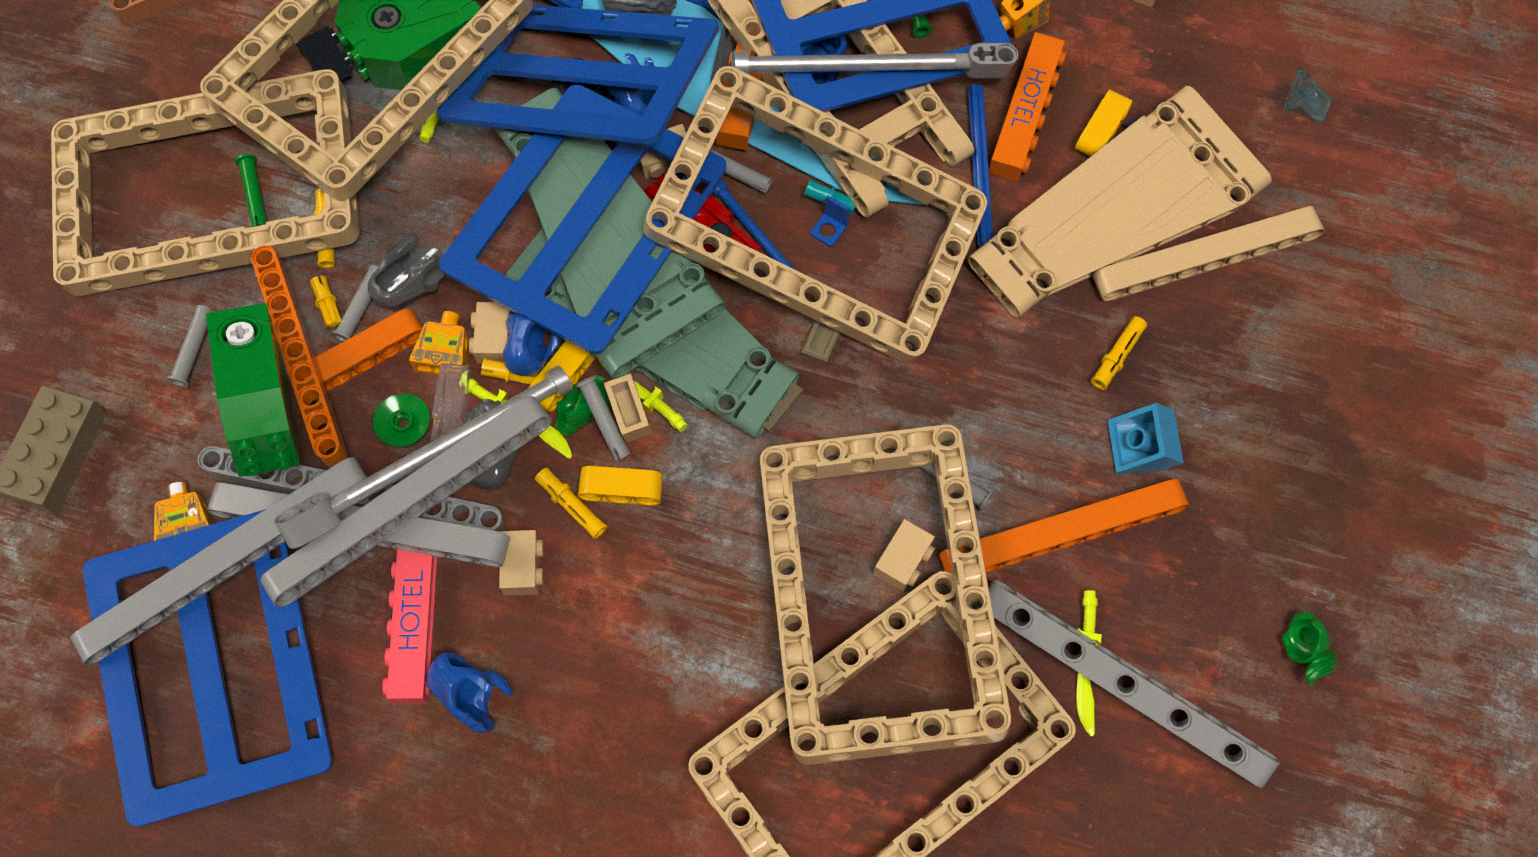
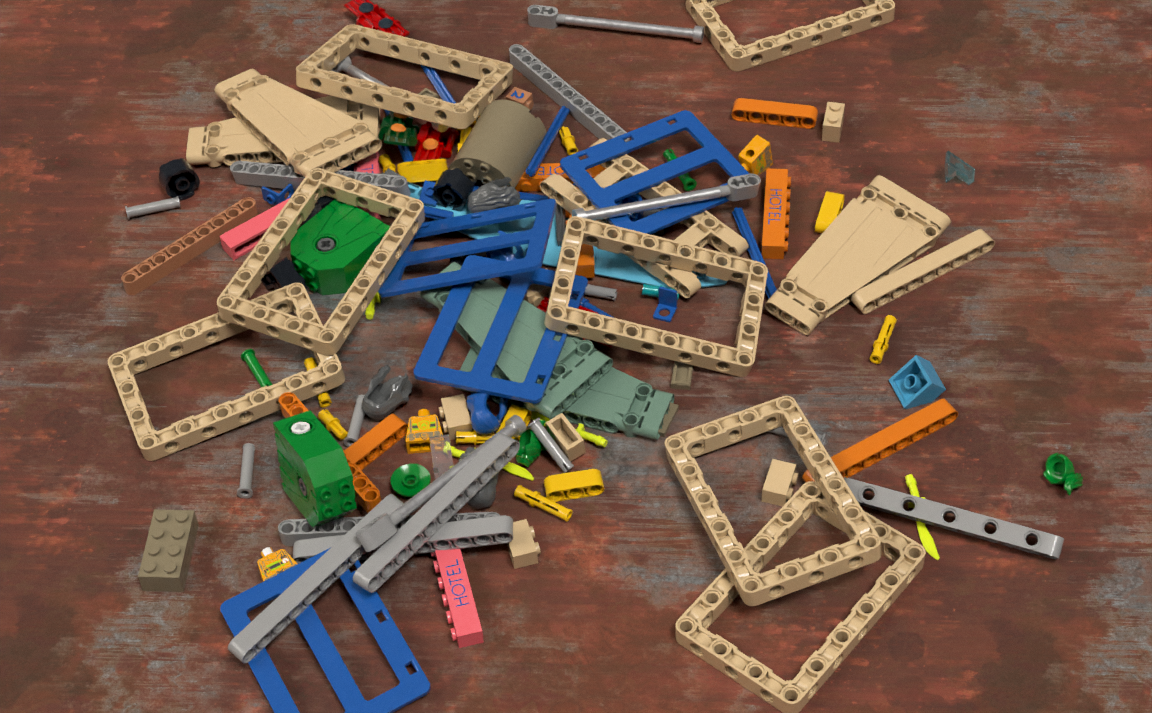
camera: 10 degrees left, 20 degrees down
blue hair [426,652,513,733] -> none

